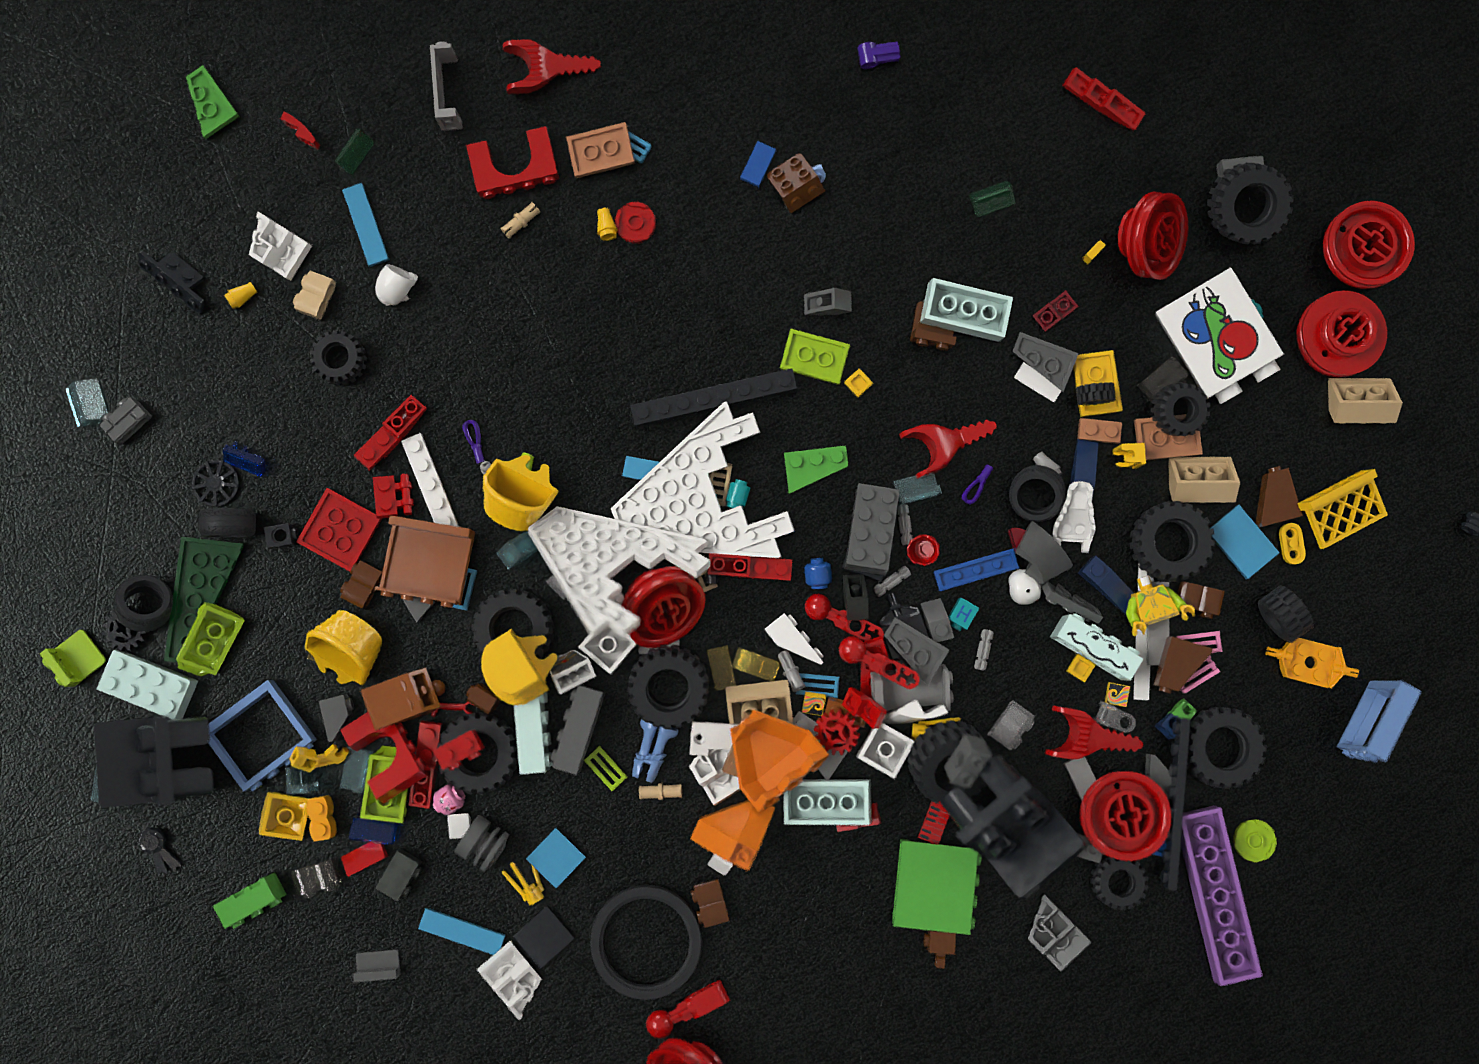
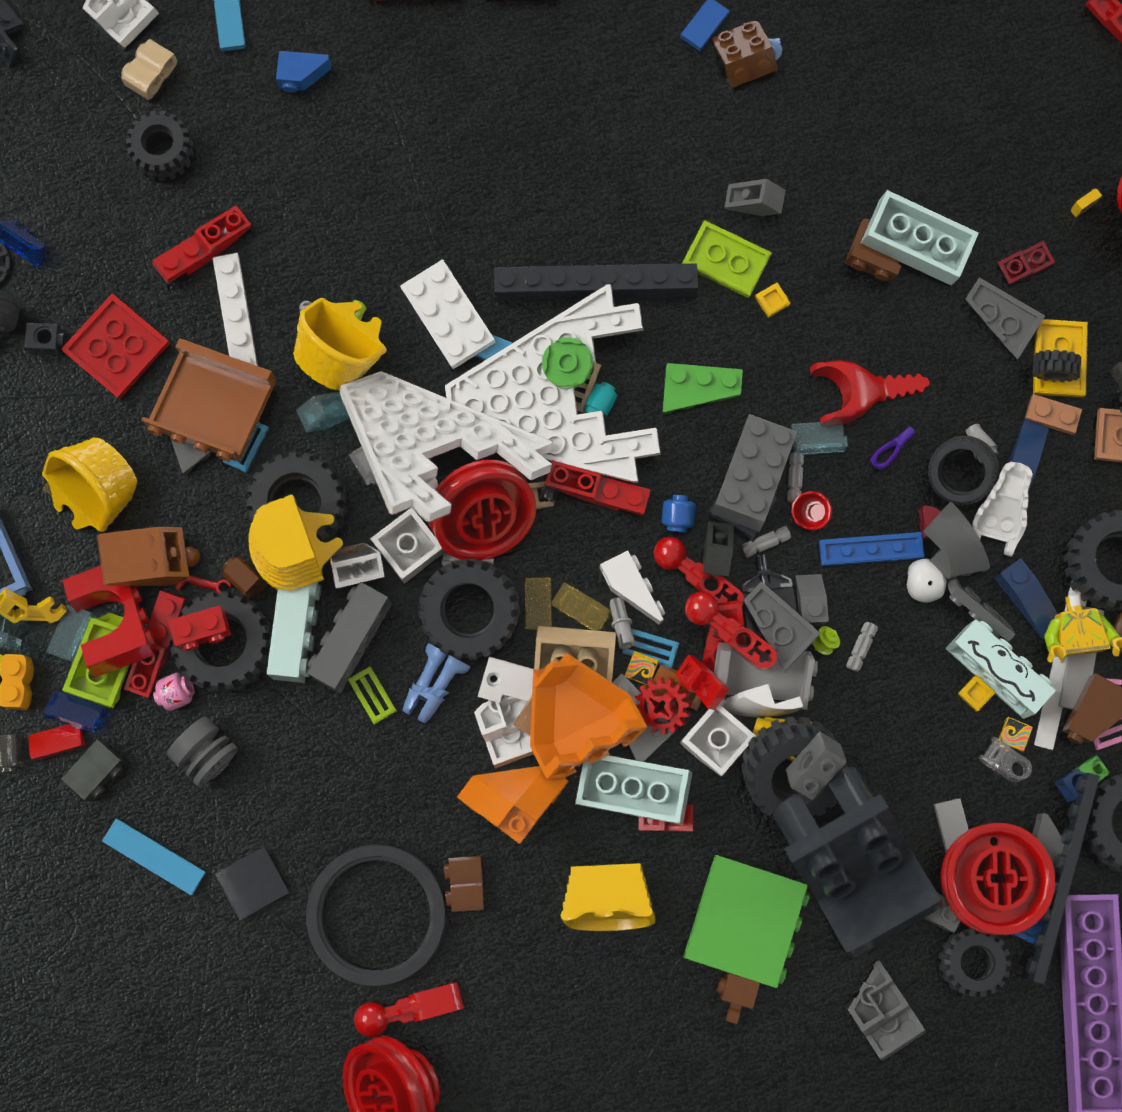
camera: 10 degrees right, 5 degrees down
yellow cone [224,282,257,309] -> none
dark grey slope [319,694,354,742] -> none
reddish brown brick [340,560,382,610] -> none
dark grey panel [353,949,400,982] -> none
red plate [373,474,414,519] -> none
white piece [375,264,418,306] -> none
white slope [448,814,471,839] -> none
dark purple piece [463,420,485,464] -> none
white slope [477,941,541,1020] -> none
tan pin [501,202,540,238] -> none
yellow plant [502,863,545,905] -> none
dark azure tile [526,828,585,888] -> none
yellow cone [597,208,618,240] -> none
red tile [615,202,656,243] -> none
tan pin [639,783,682,800] -> none
white slope [708,854,733,875] -> none
red tile [918,801,949,844] -> none
teal brick [948,598,979,631] -> none
clear green slope [969,181,1016,217] -> none
clear brick [987,701,1035,750] -> none
white sticker [1014,363,1061,402] -> none
red animal [1045,706,1143,759] -> none
yellow hinge [1113,443,1146,469] -> none
none -> blue slope [276,51,331,93]
none -> white plate [400,259,496,369]
none -> bright green tile [542,337,593,389]
none -> yellow piece [561,864,655,931]
none -> lime wheel [812,626,840,655]

